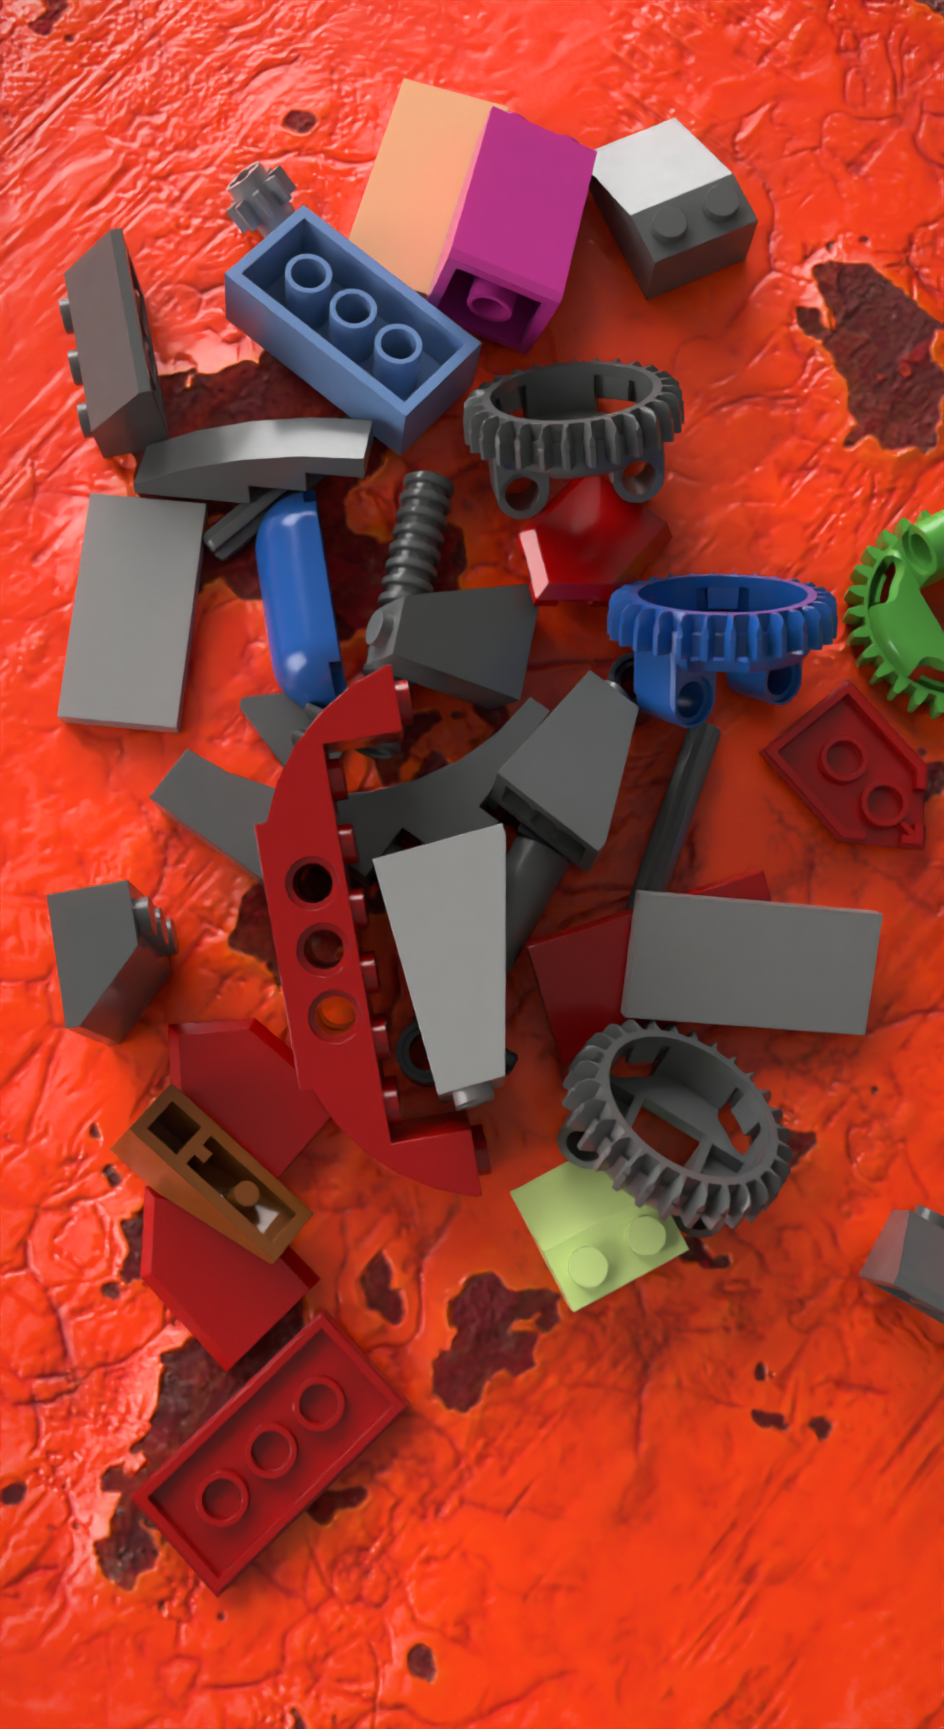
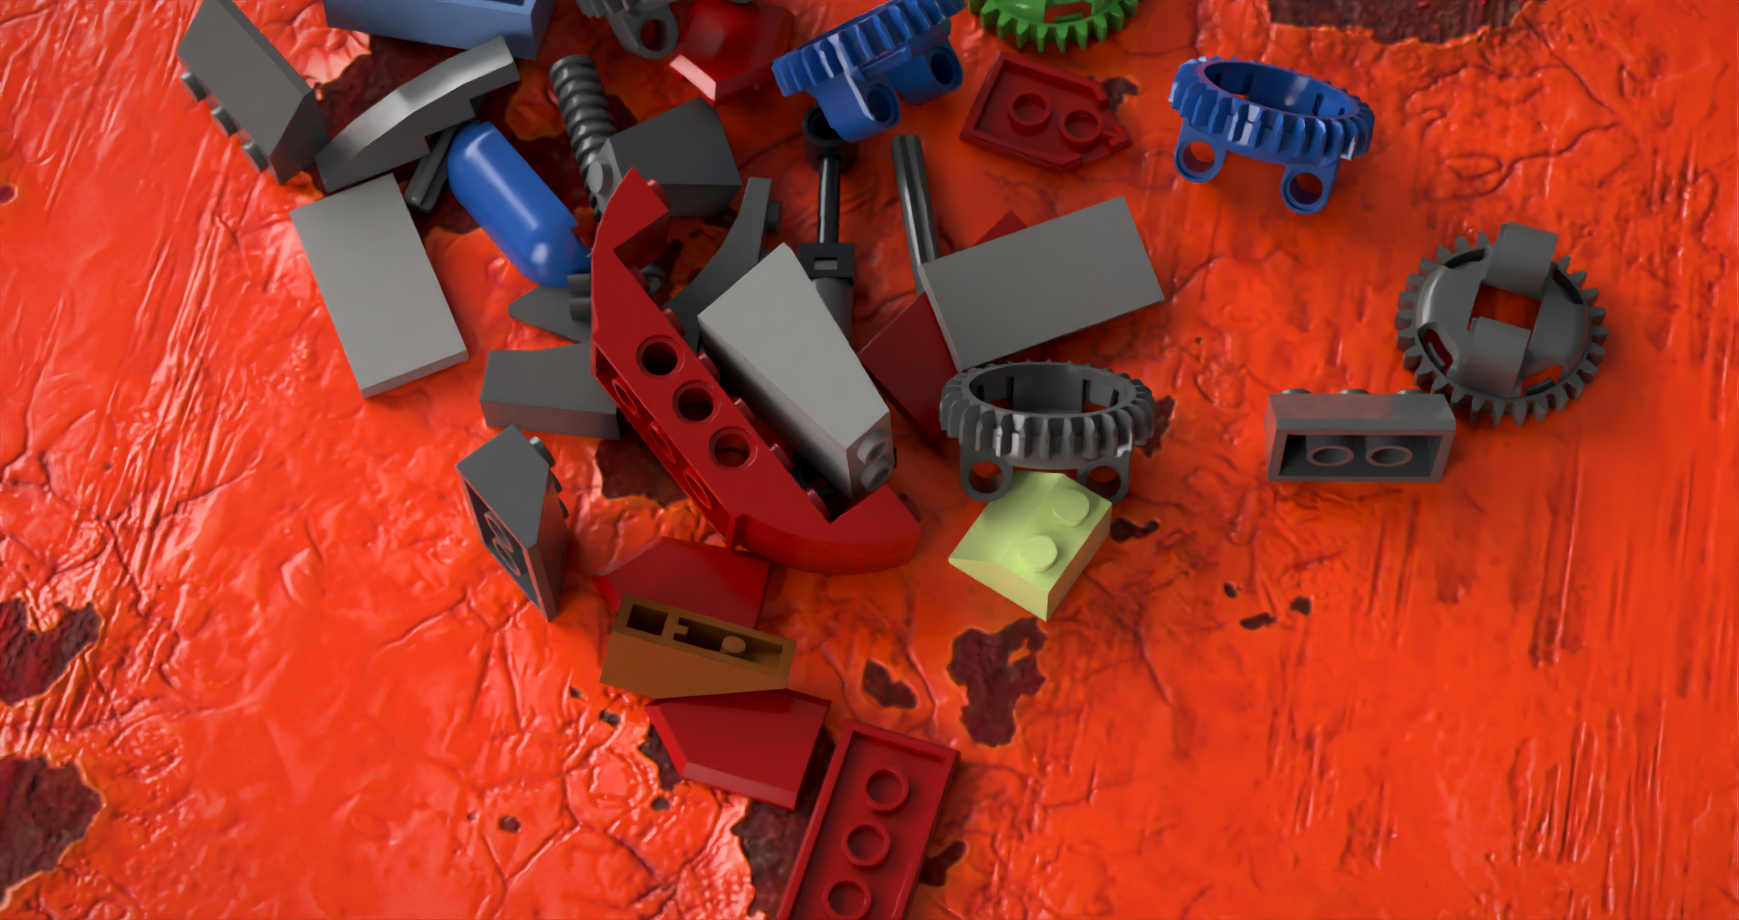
camera: 20 degrees left, 15 degrees down
dark grey slope [490,670,639,874] -> none

